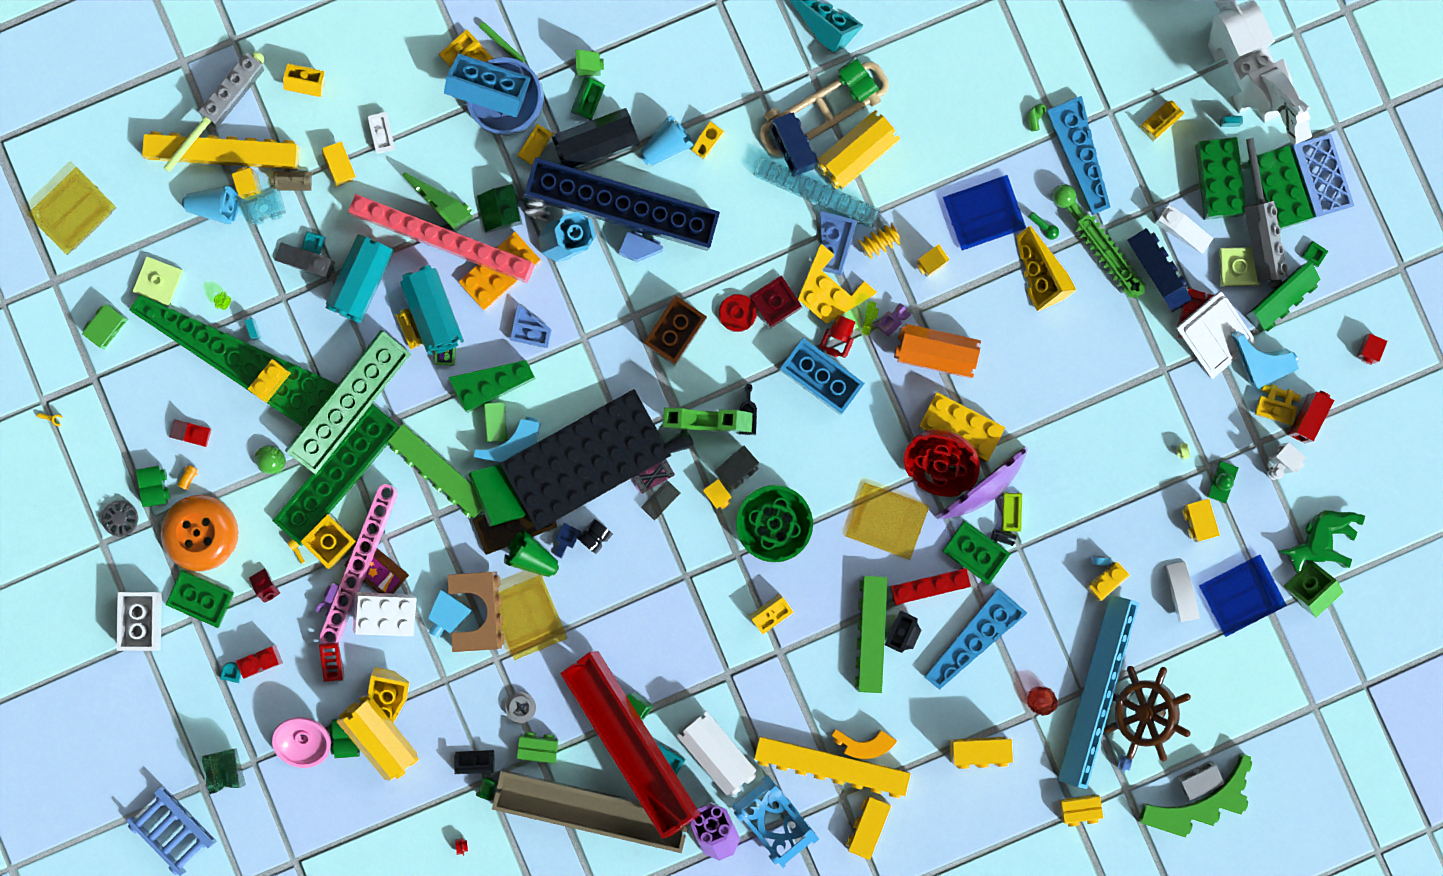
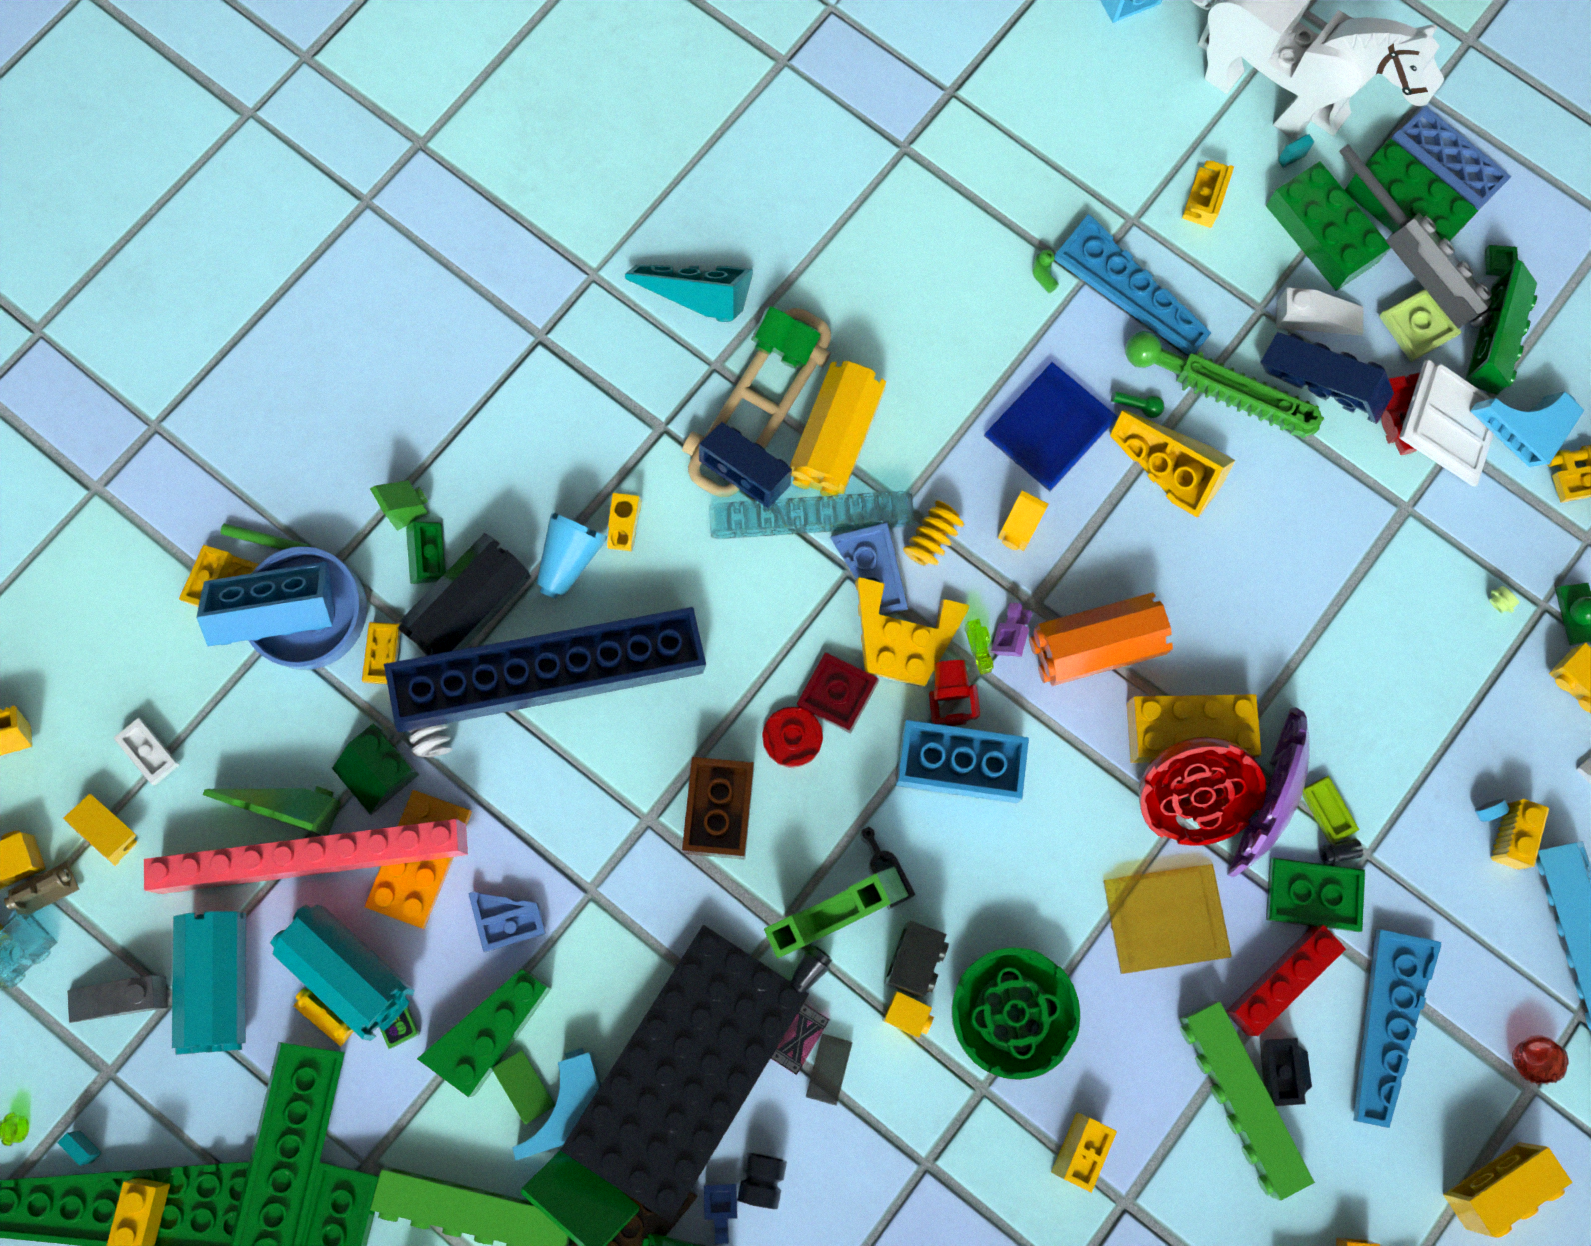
camera: 30 degrees left, 10 degrees down
teal tile [301,231,326,255] -> none
medium azure brick [538,212,596,262] -> none
medium blue slope [619,231,663,262] -> none

